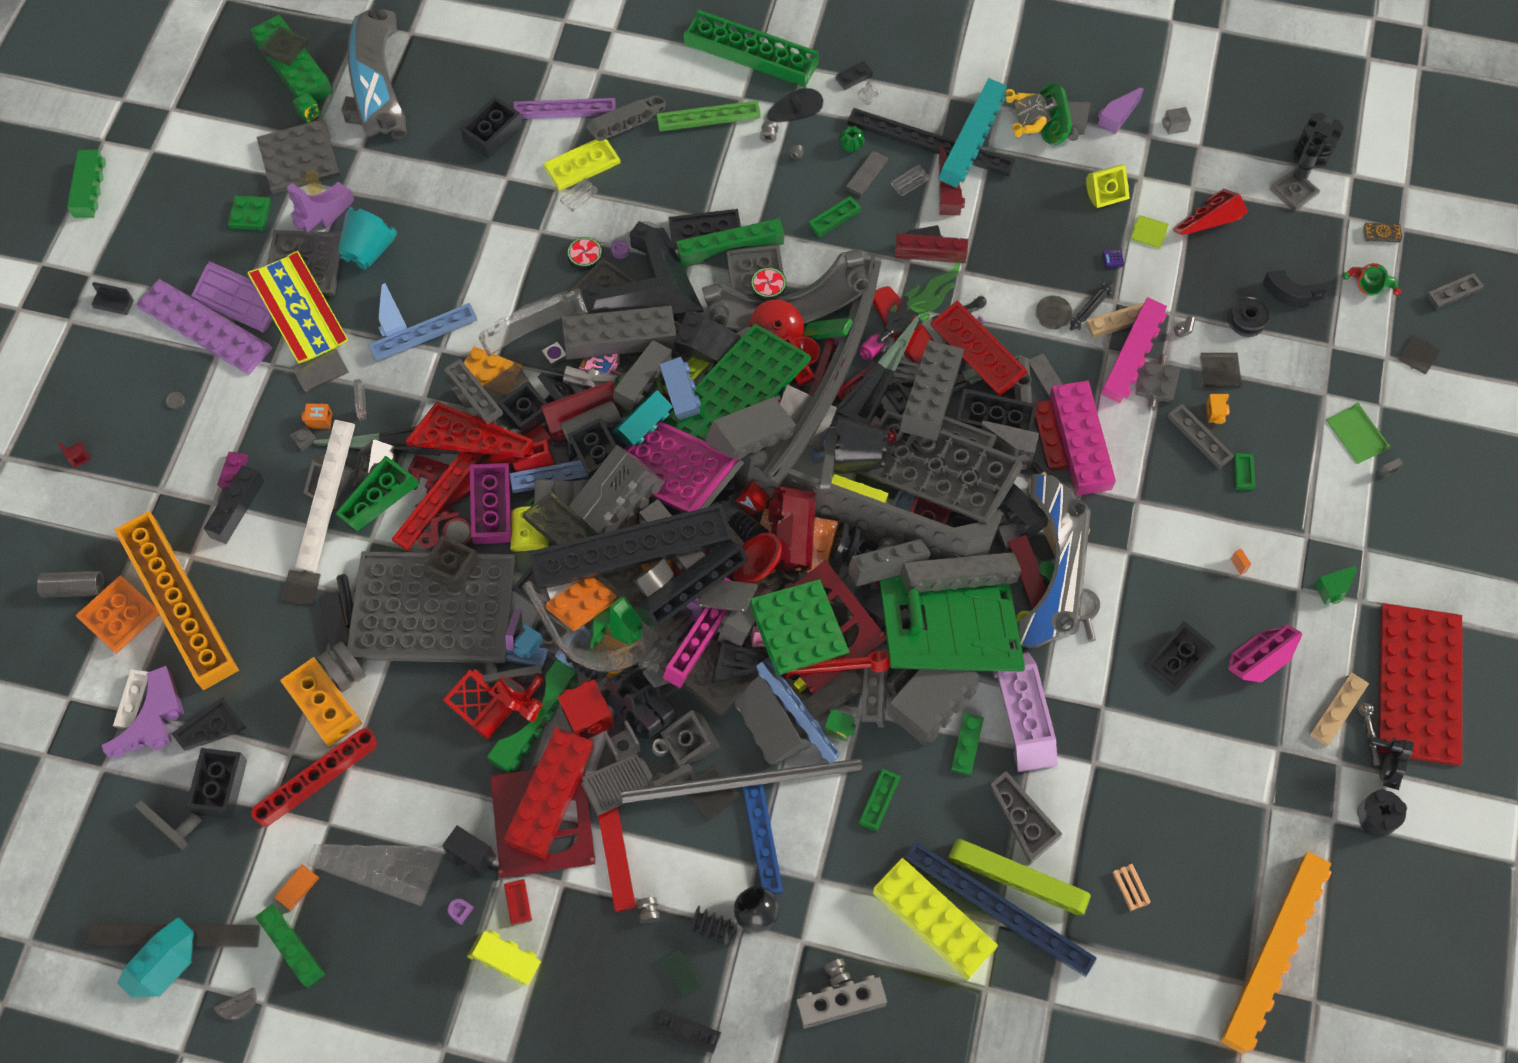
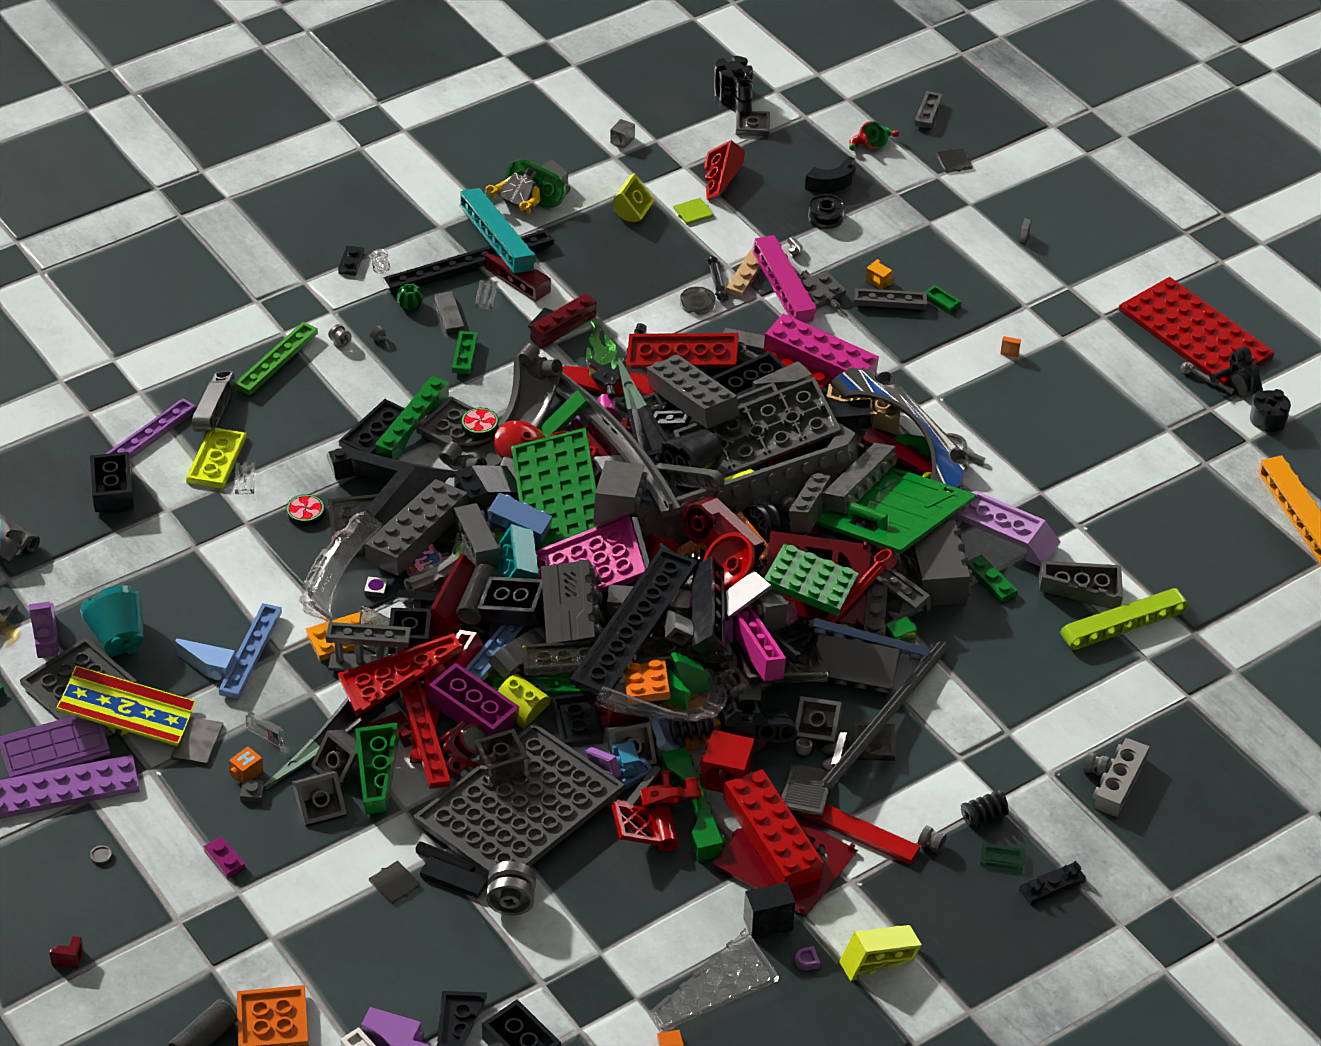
camera: 50 degrees left, 20 degrees down
light orange brick [114,510,240,691] -> none
black brick [203,465,264,544] -> none
red beam [251,728,377,827] -> none
light orange brick [280,657,363,748] -> none
white plate [295,420,355,572] -> none
red tile [504,879,532,926] -> none
flat silver piece [603,720,641,762] -> none
medium lavender tile [611,241,629,259] -> none
green tile [684,10,819,87] -> none
black wheel [733,886,780,933] -> none
blue tile [743,784,783,894] -> none
black shield [767,88,824,122] -> none
green tile [858,768,901,832] -> none
neon yellow brick [873,858,998,981] -> none
dark blue plate [904,841,1097,977] -> none
medium lavender slope [1098,88,1143,134] -> none
dark purple tile [1103,249,1124,268] -> none
light nougat tile [1112,864,1151,912] -> none
black slope [1145,621,1218,692] -> none
clear smoke tile [1200,353,1242,388] -> none
dark pink wedge [1228,624,1302,683] -> none
tan plate [1310,672,1369,746] -> none
green slope [1314,566,1357,605] -> none
bright green piece [1326,402,1391,464] -> none
tile [1363,223,1402,243] -> none

